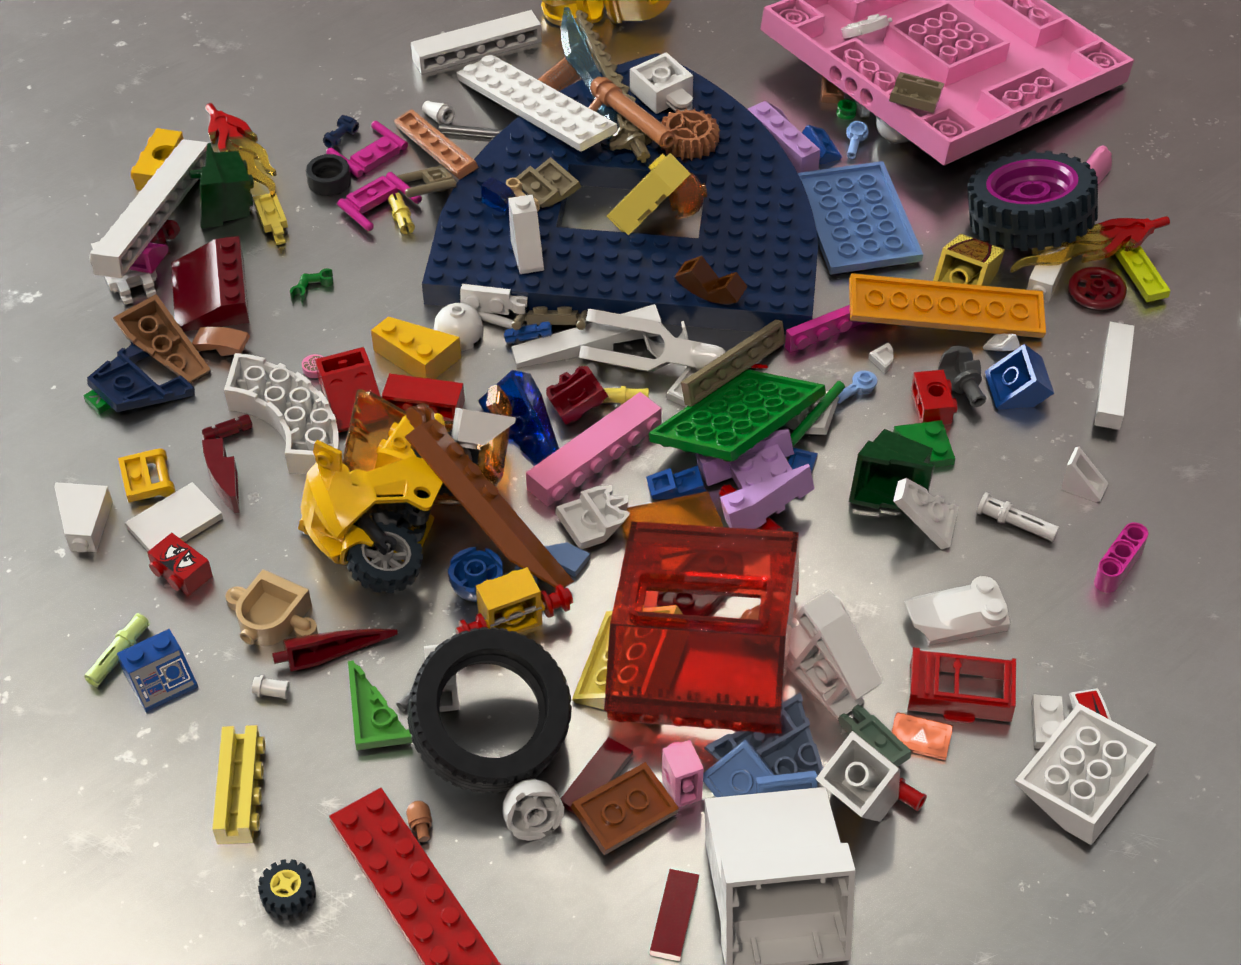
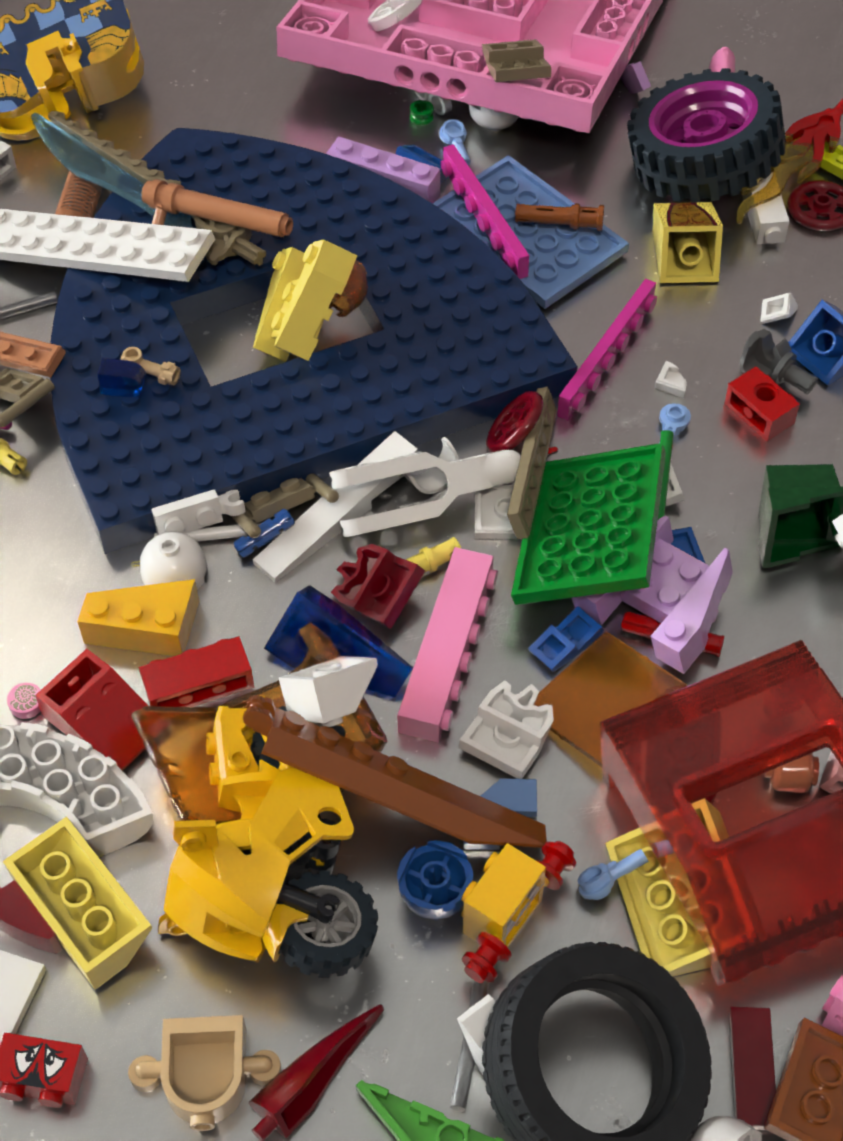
camera: 30 degrees left, 5 degrees up
white slope [508,195,544,274] -> none
dark tan slope [516,157,581,208] -> none
white brick [630,52,693,114] -> none
nougat gear [661,108,720,161] -> none
reddish brown brick [674,256,748,304] -> none
nougat tile [821,76,844,103] -> none
light orange plate [849,273,1046,338] -> none
green wing [893,420,955,468] -> none
none -> light yellow slope [3,816,152,990]
none -> dark pink plate [441,144,529,279]
none -> dark red plate [486,391,544,453]
none -> dark orange pin [515,203,604,232]
none -> light blue plate [578,849,649,900]
none -> lavender slope [620,61,651,94]

